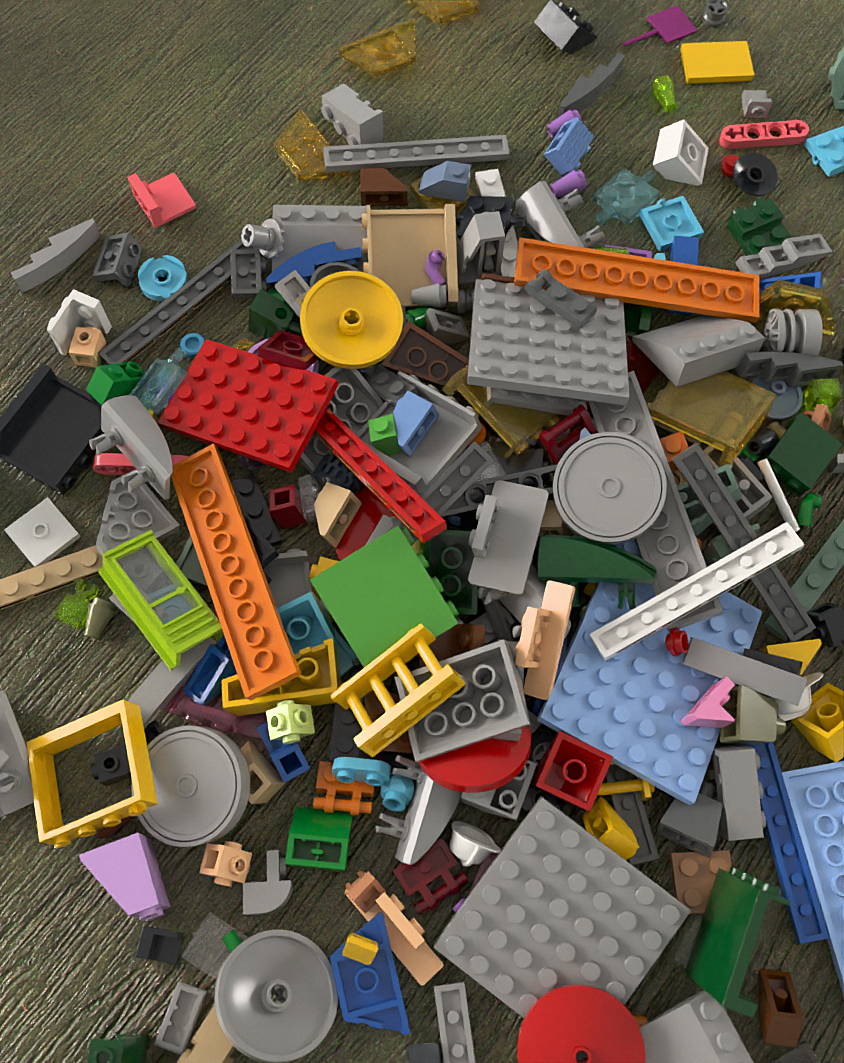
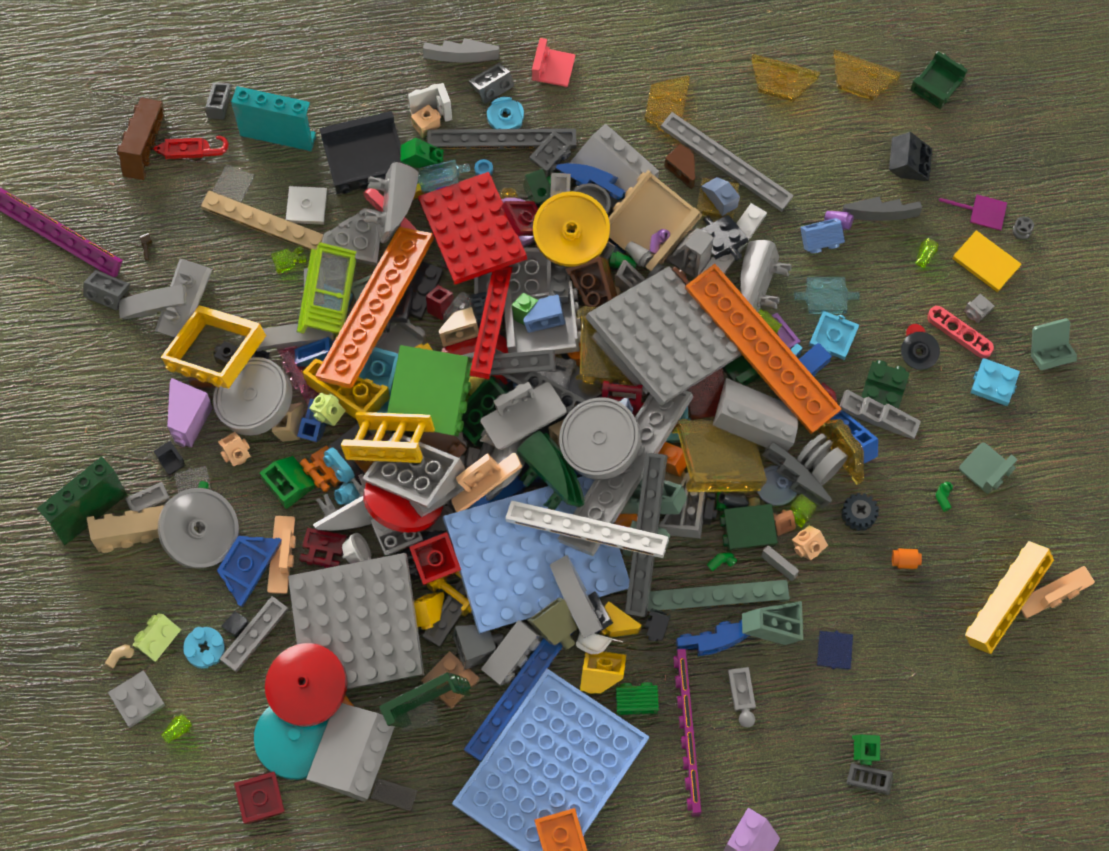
camera: 45 degrees right, 0 degrees up
olive cone [83,597,115,639] -> none
light grey gear [241,219,285,259] -> none
light grey brick [243,850,294,916] -> none
light grey wedge [321,84,384,145] -> none
yellow slope [343,932,378,965] -> none
nougat tile [346,871,387,914] -> none
dark grey plate [525,269,597,328] -> none
medium lavender cone [550,170,587,198] -> none
white slope [653,120,709,186] -> none
red plate [665,628,689,656] -> none
bright pink slope [681,676,735,728] -> none
white bar [757,458,800,532] -> none
reddish brown slope [758,969,804,1047] -> none

